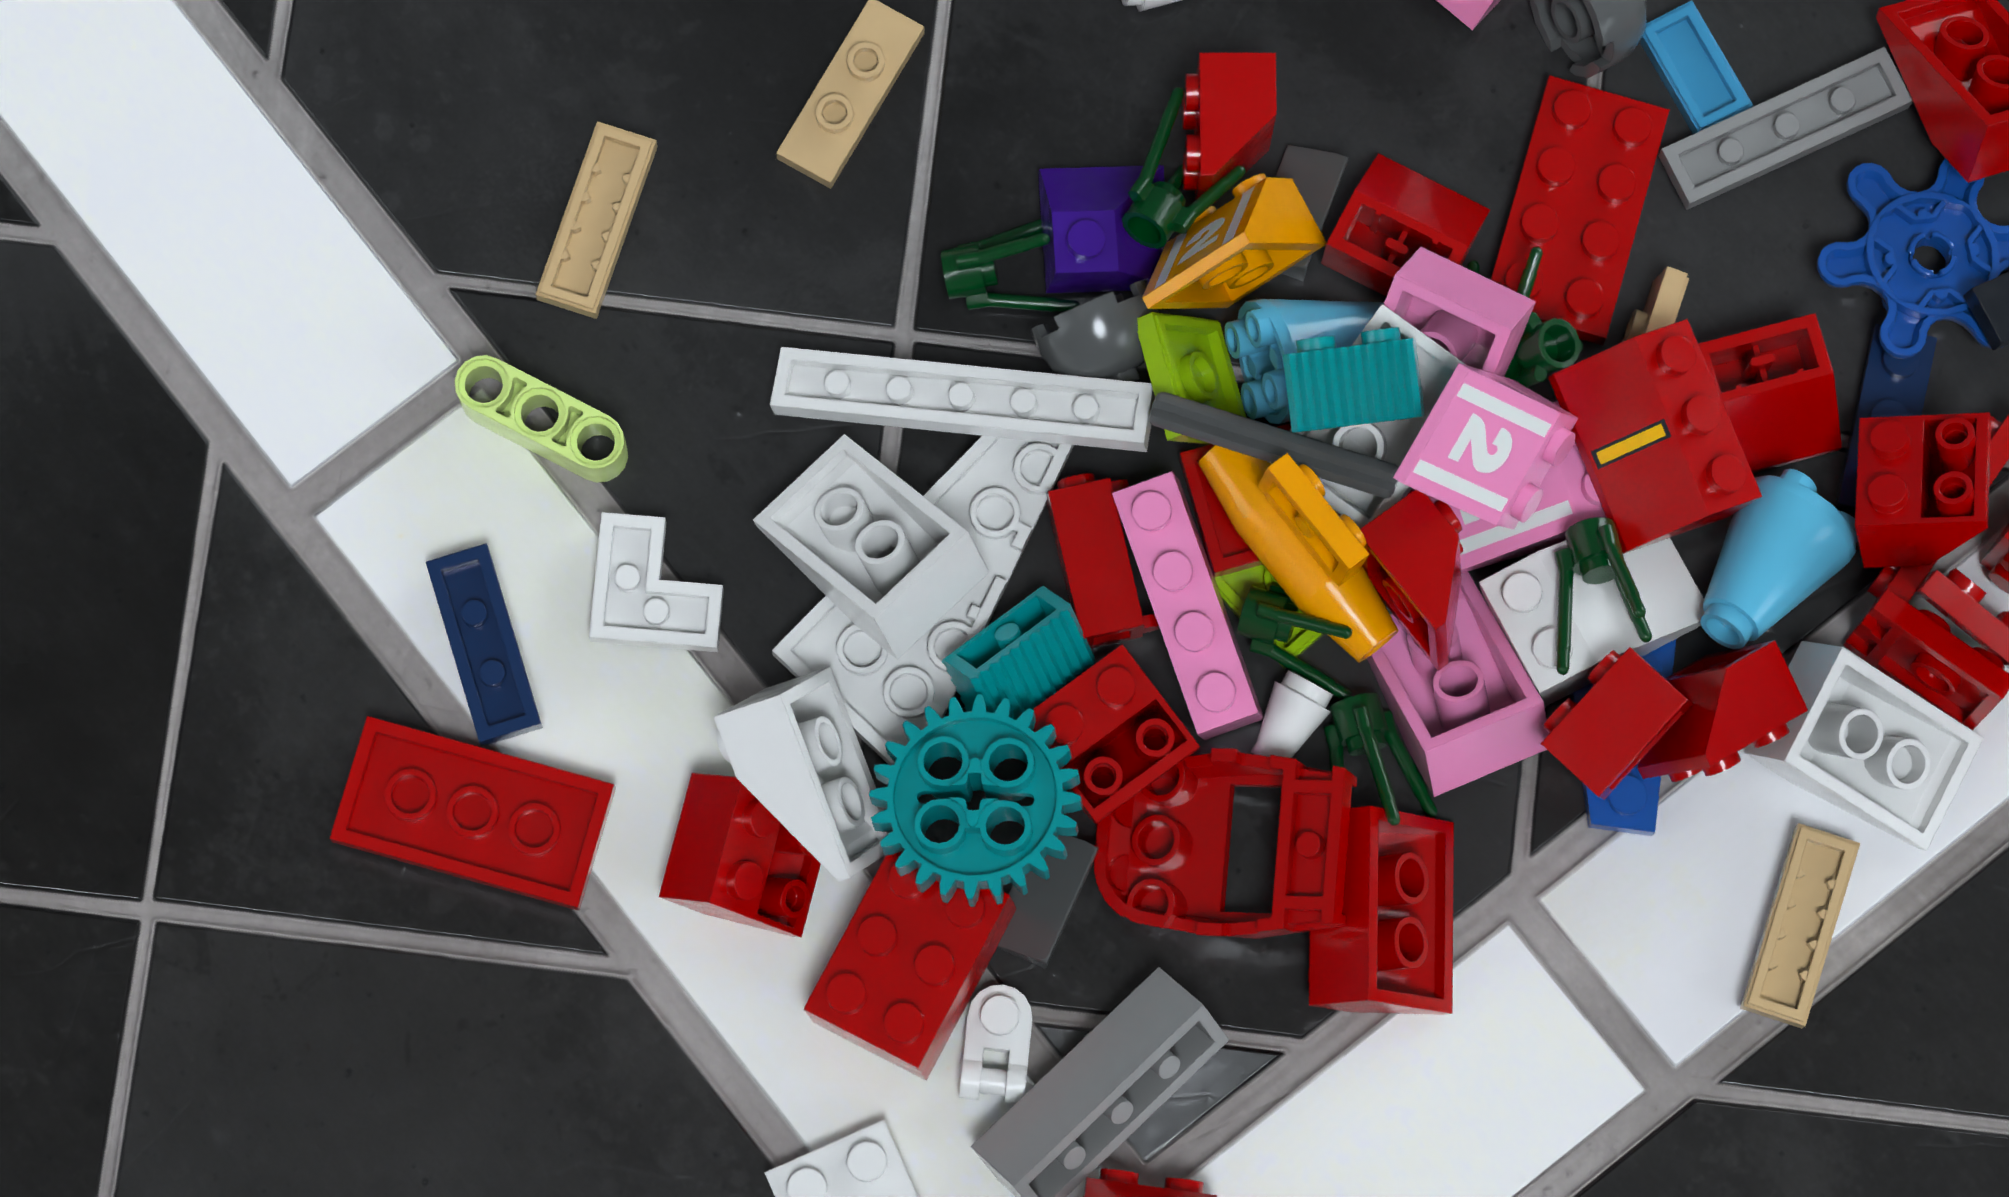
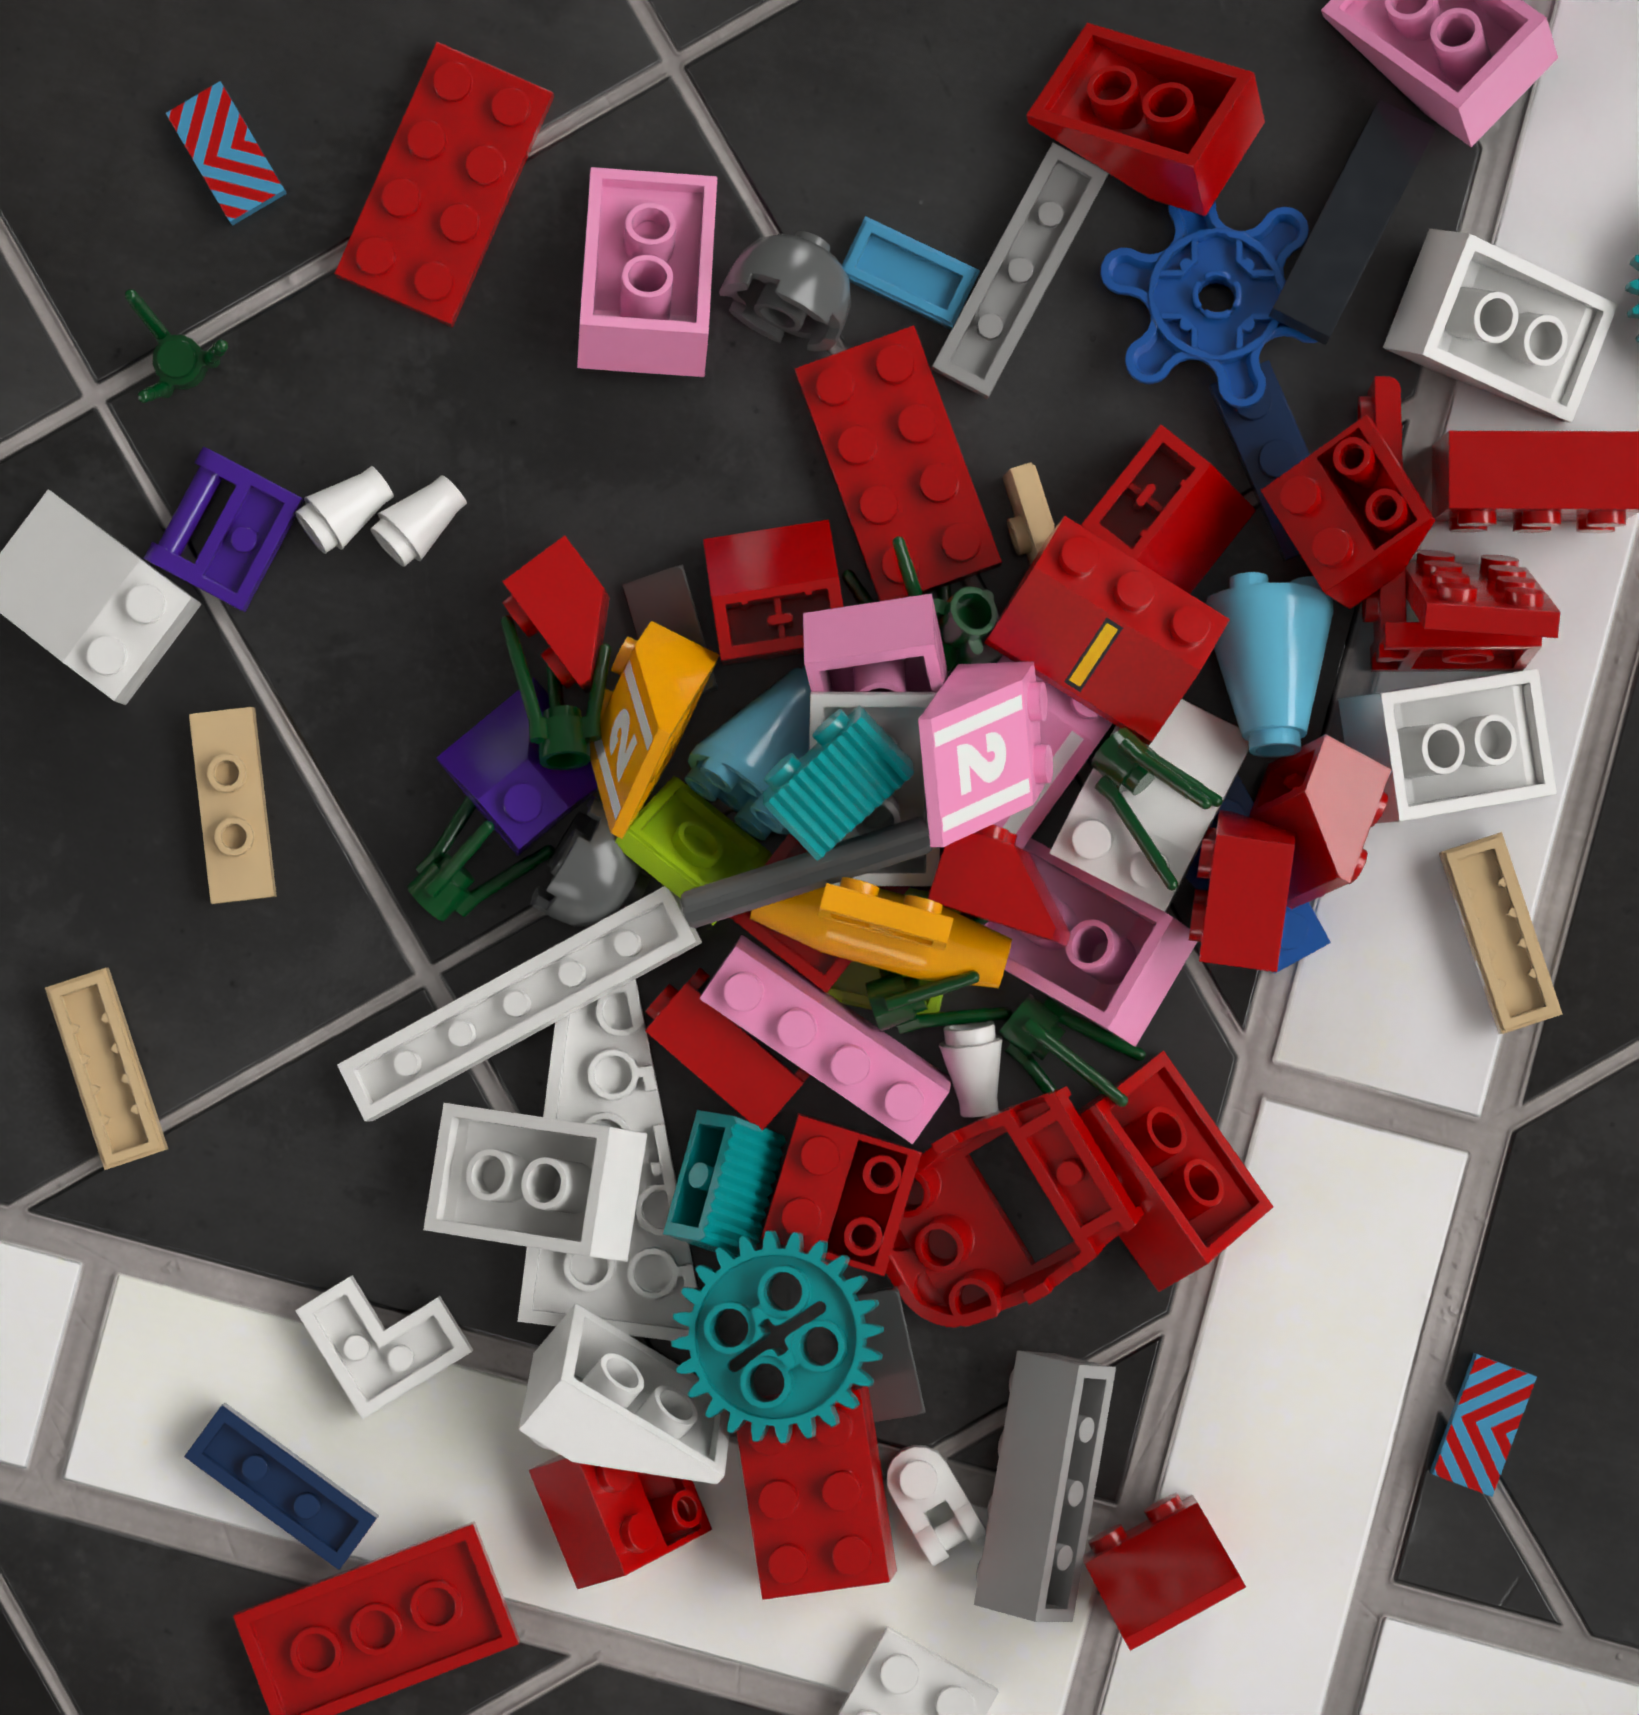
camera: 30 degrees left, 10 degrees up
yellowish green beam [455,355,628,483] -> none

